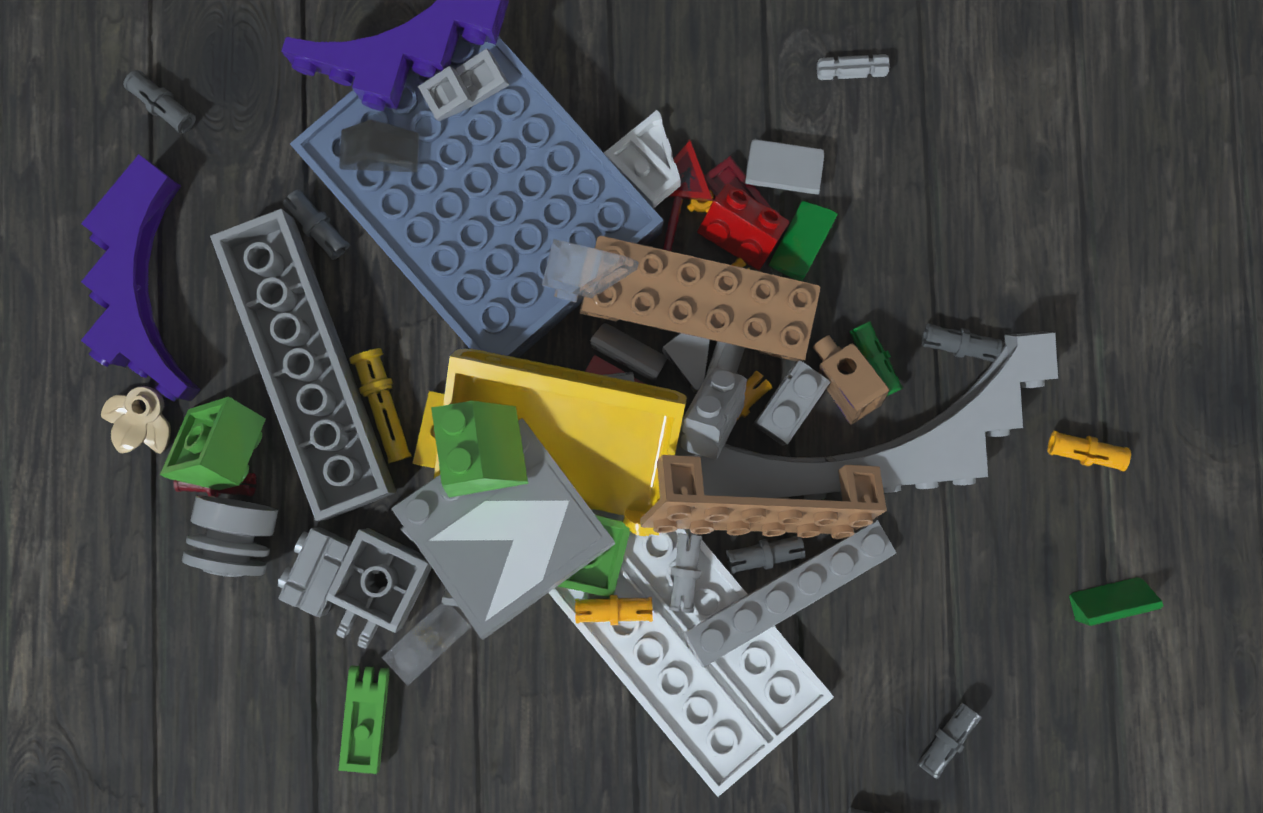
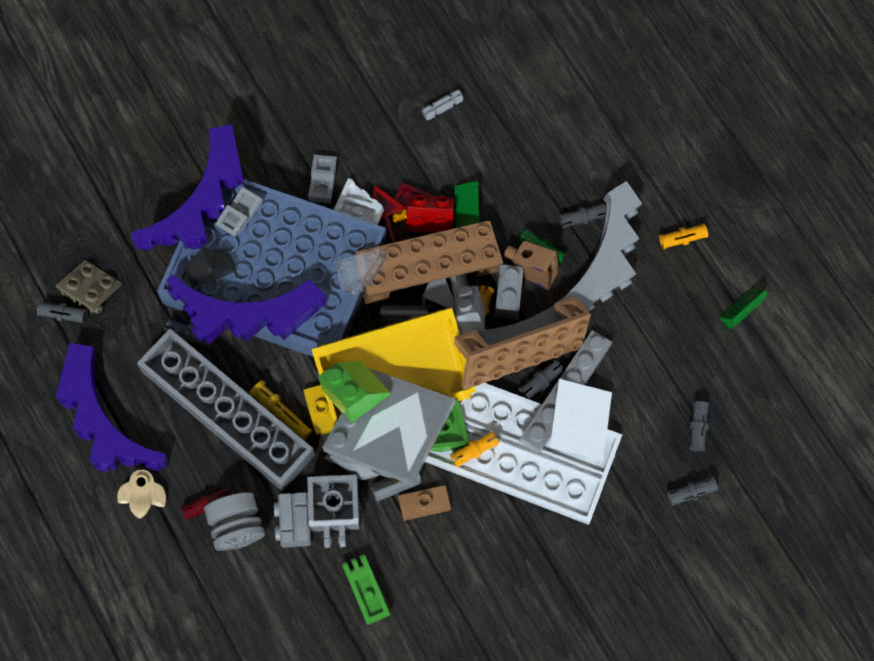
camera: 30 degrees left, 15 degrees down
bright green slope [160,397,266,490] -> none
clear slope [382,603,471,686] -> none
light grey pin [669,533,702,613] -> none
light grey slope [745,139,824,194] -> none
none -> dark tan hinge [56,260,123,314]
none -> dark purple arch [166,274,327,344]
none -> light grey slope [308,155,337,204]
none -> medium nougat plate [398,485,451,521]
none -> white sticker [550,379,612,461]

